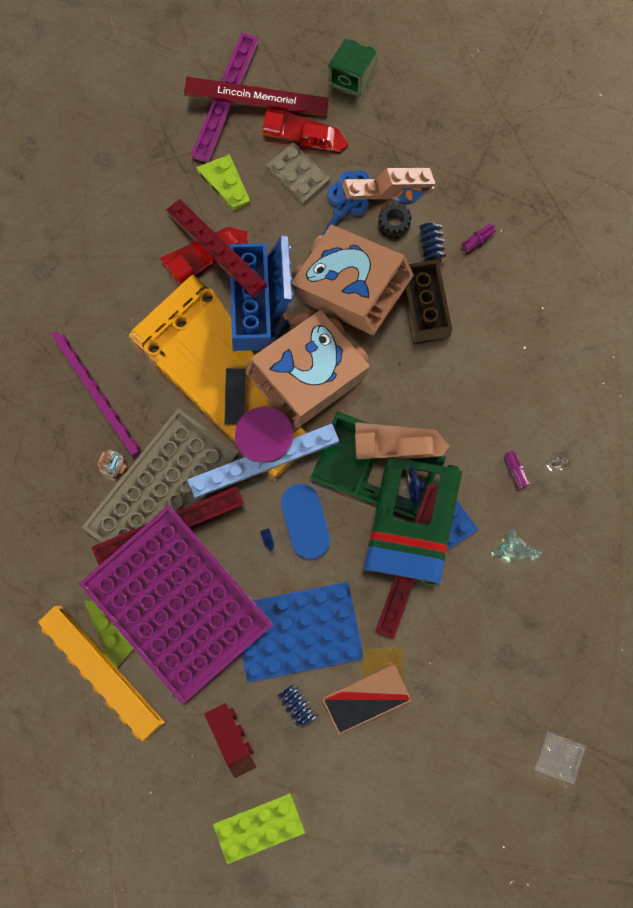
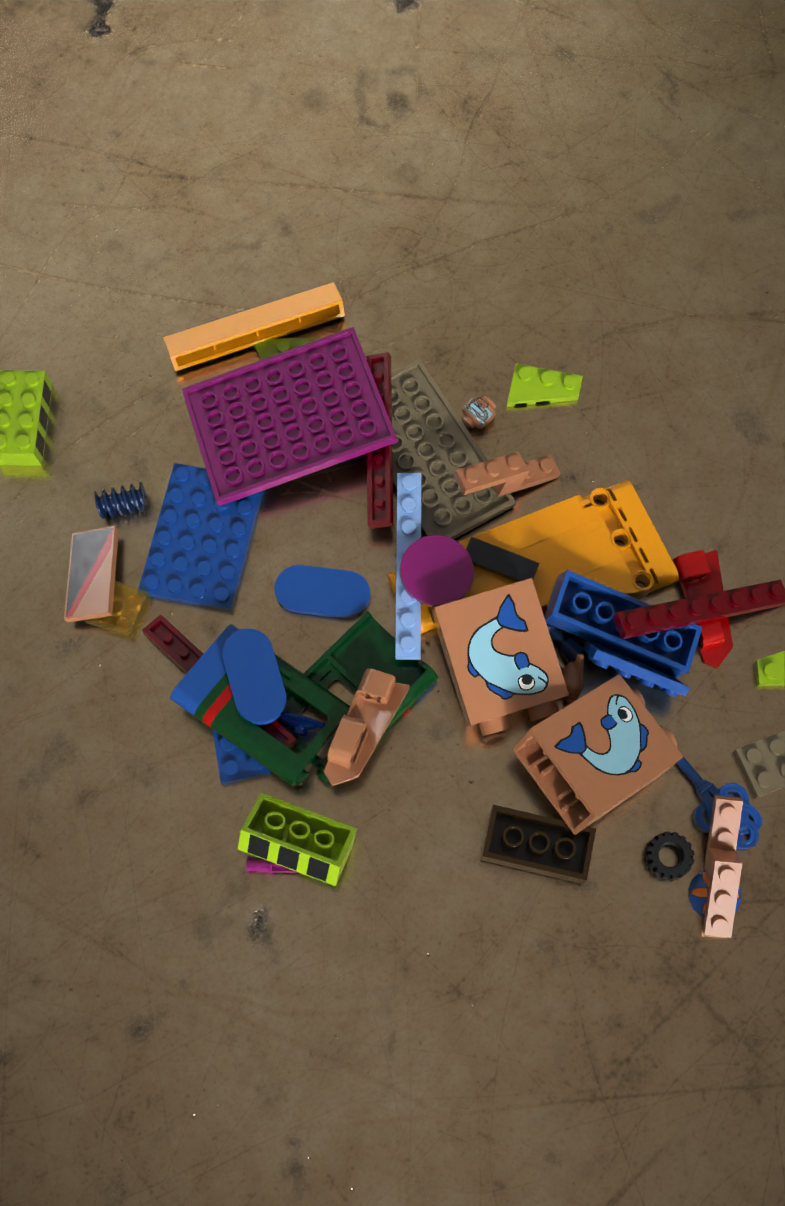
camera: 115 degrees right, 5 degrees down
magenta plate [51,330,141,460] -> none
dark red wedge [204,703,257,778] -> none
clear blue piece [260,528,274,550] -> none
dark blue piece [419,223,447,262] -> none
magenta axle [461,223,496,252] -> none
clear light blue piece [492,530,542,559] -> none
none -> blue tile [222,629,287,725]
none -> lime brick [238,793,357,886]
none -> nougat bracket [454,451,561,497]
none -> lime wing [507,363,583,407]

